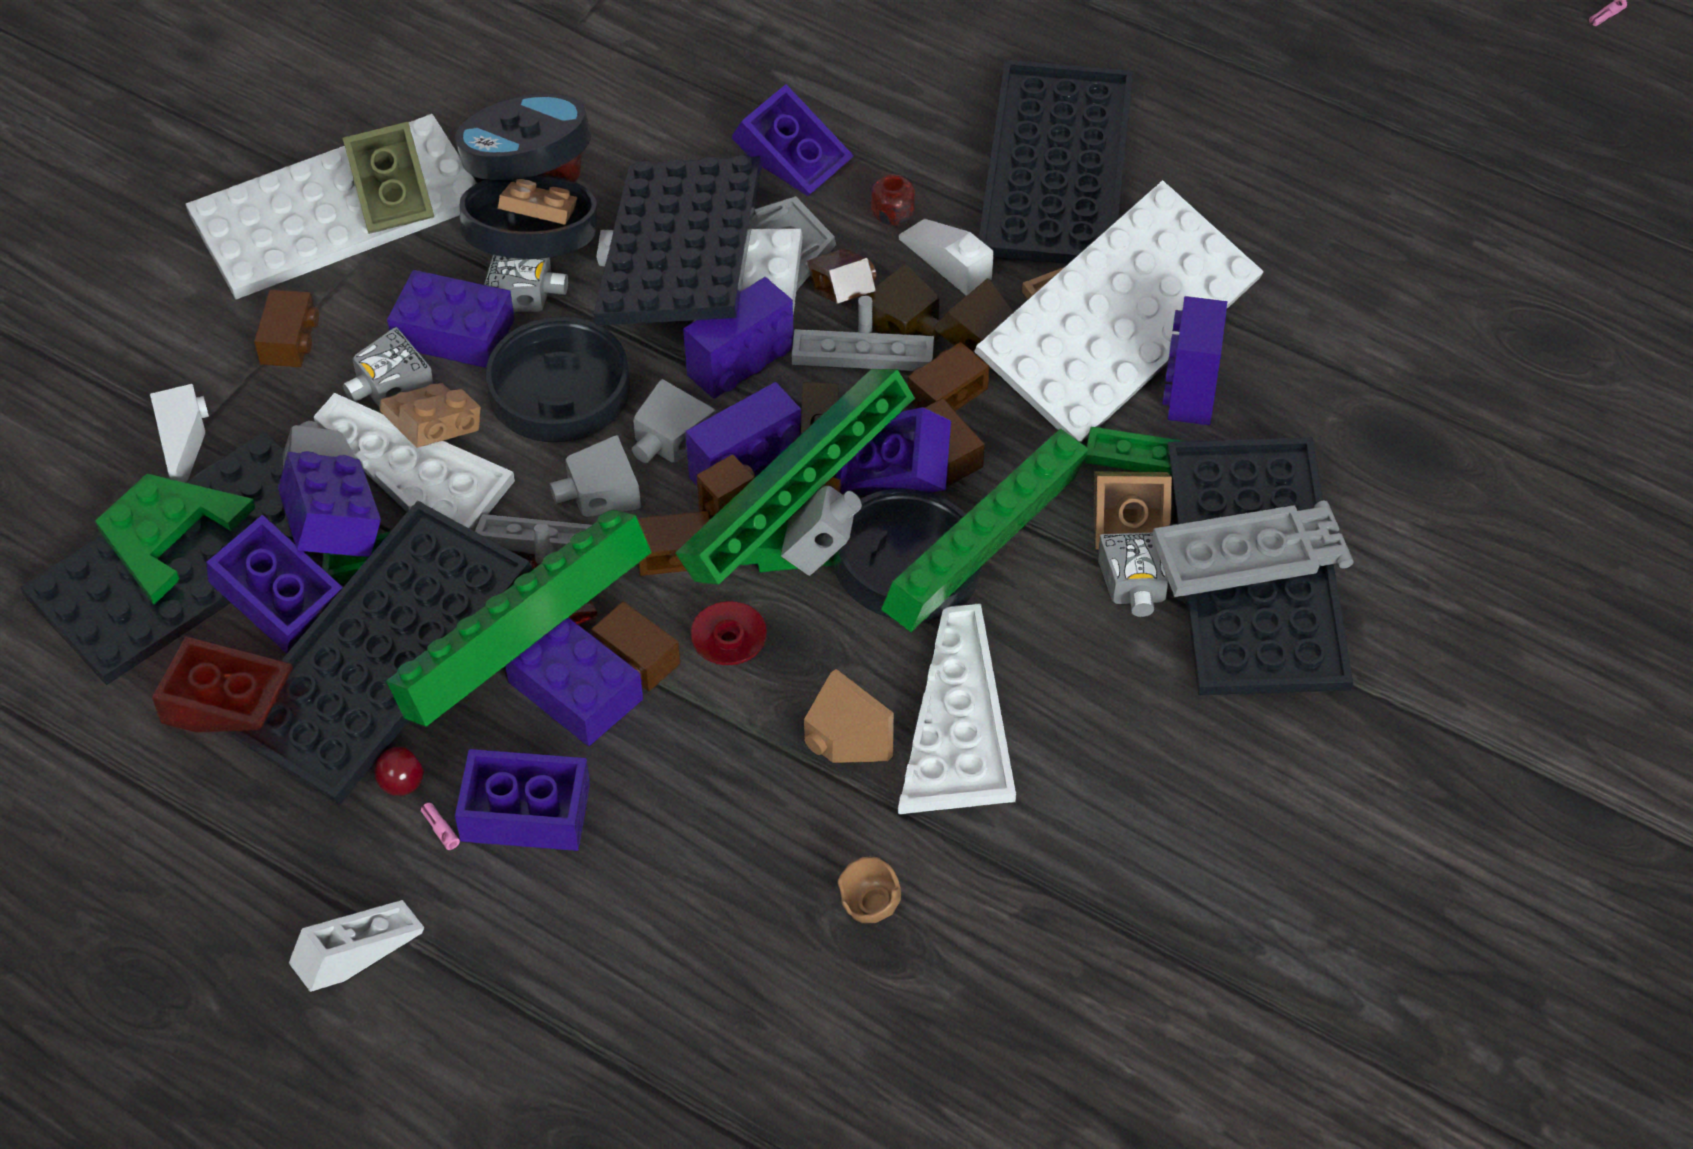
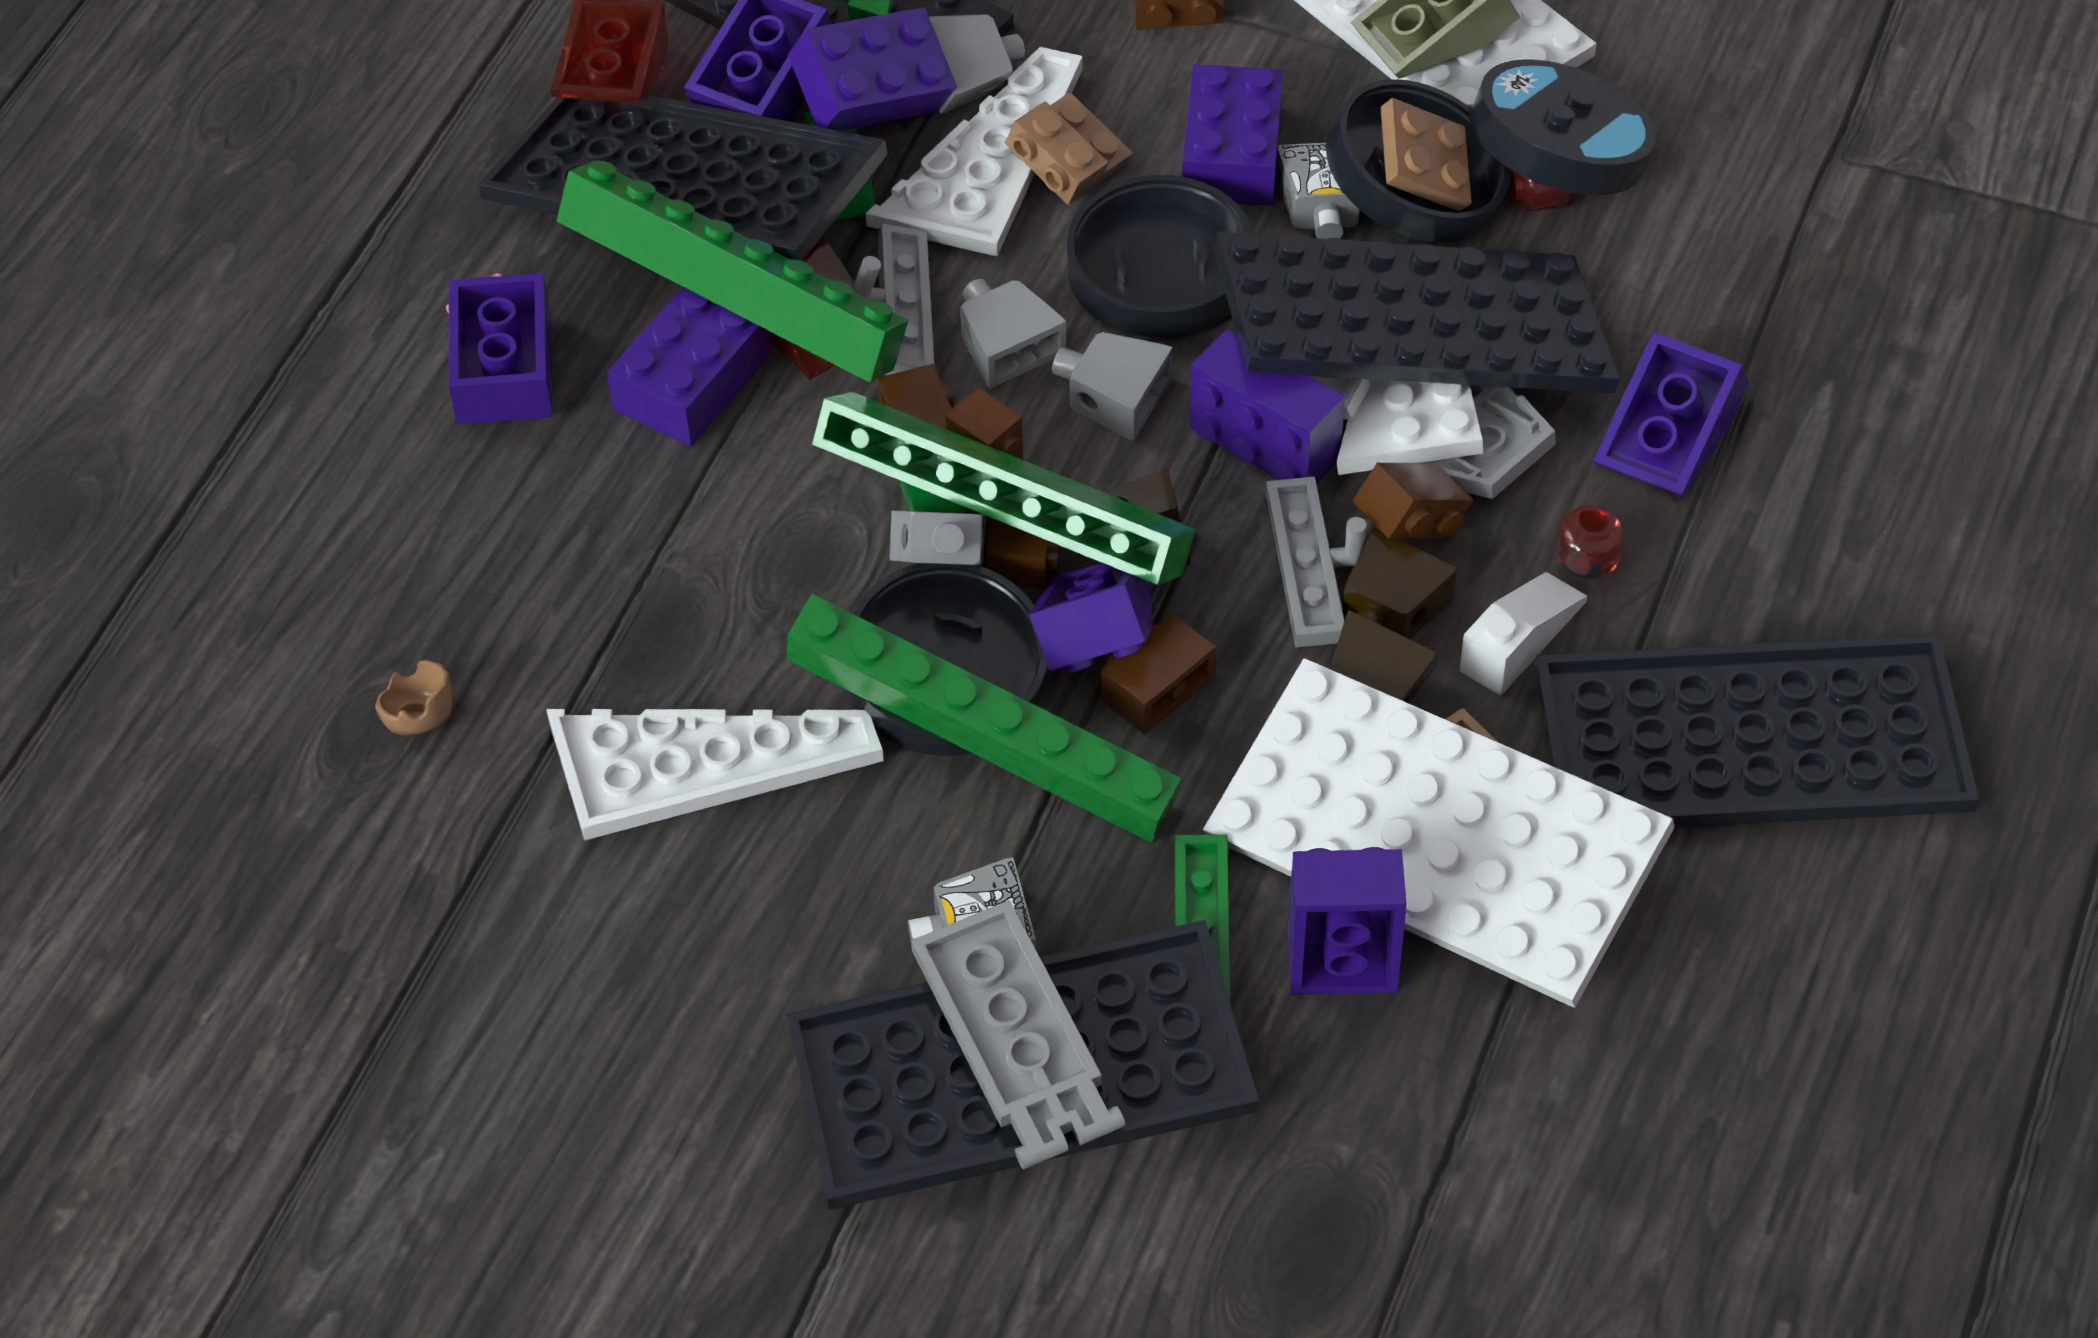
camera: 80 degrees right, 0 degrees up
white slope [289,900,424,992] -> none
light grey torso [343,327,434,408] -> none
dark red piece [374,747,424,796] -> none
reddish brown brick [591,601,680,691] -> none
dark purple brick [685,382,801,486] -> none
dark red dish [691,601,767,665] -> none
medium nougat slope [804,669,894,763] -> none
reddish brown brick [908,342,989,411] -> none
medium nougat slope [1094,471,1172,549] -> none

